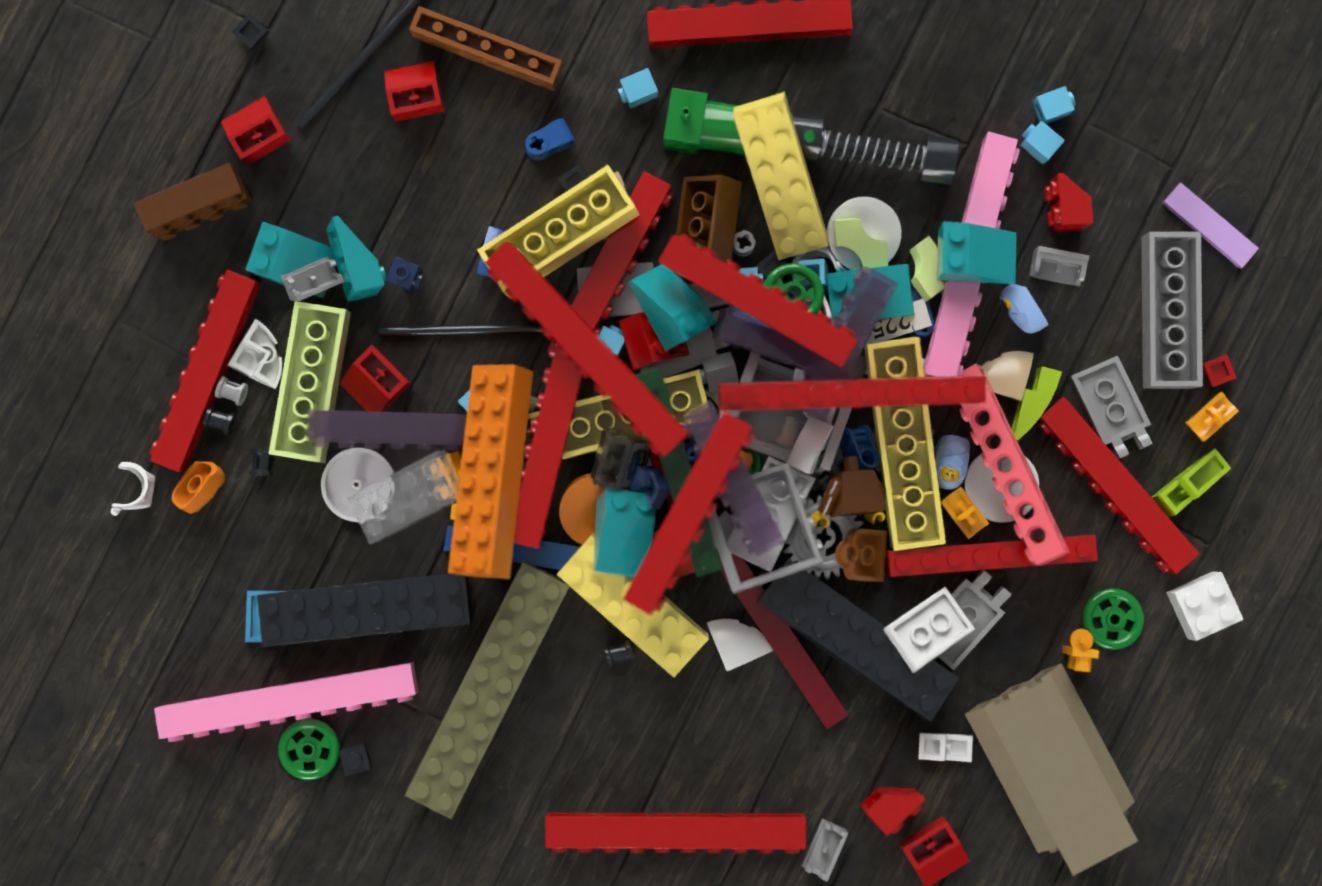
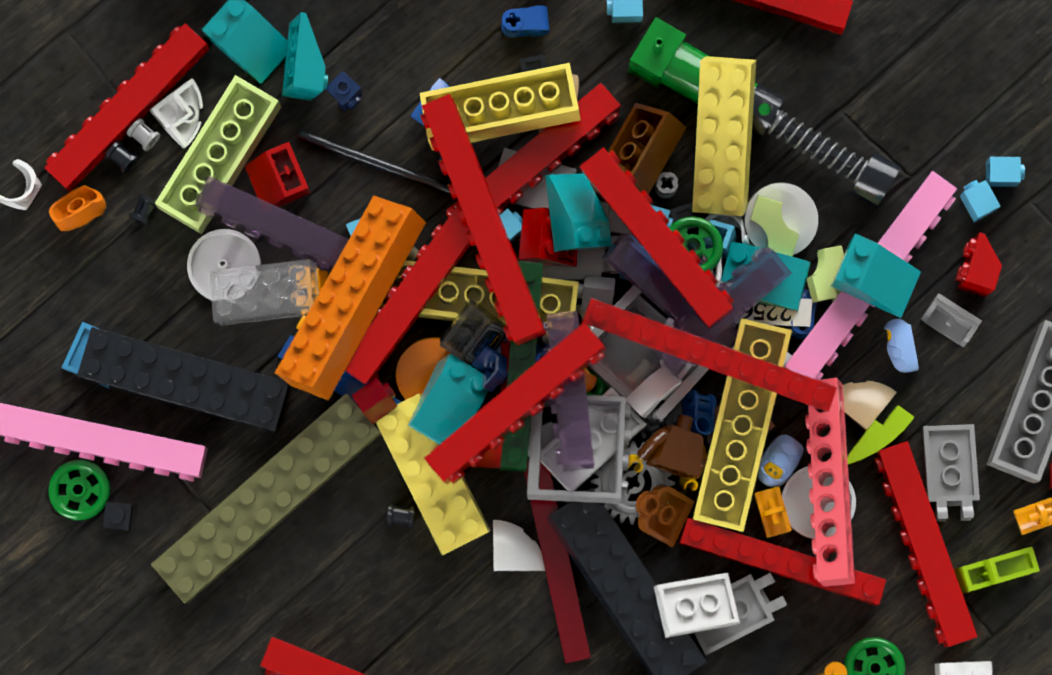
camera: 20 degrees right, 5 degrees down
light grey hinge [280,257,344,301] -> none
none -> dark red brick [351,377,398,424]

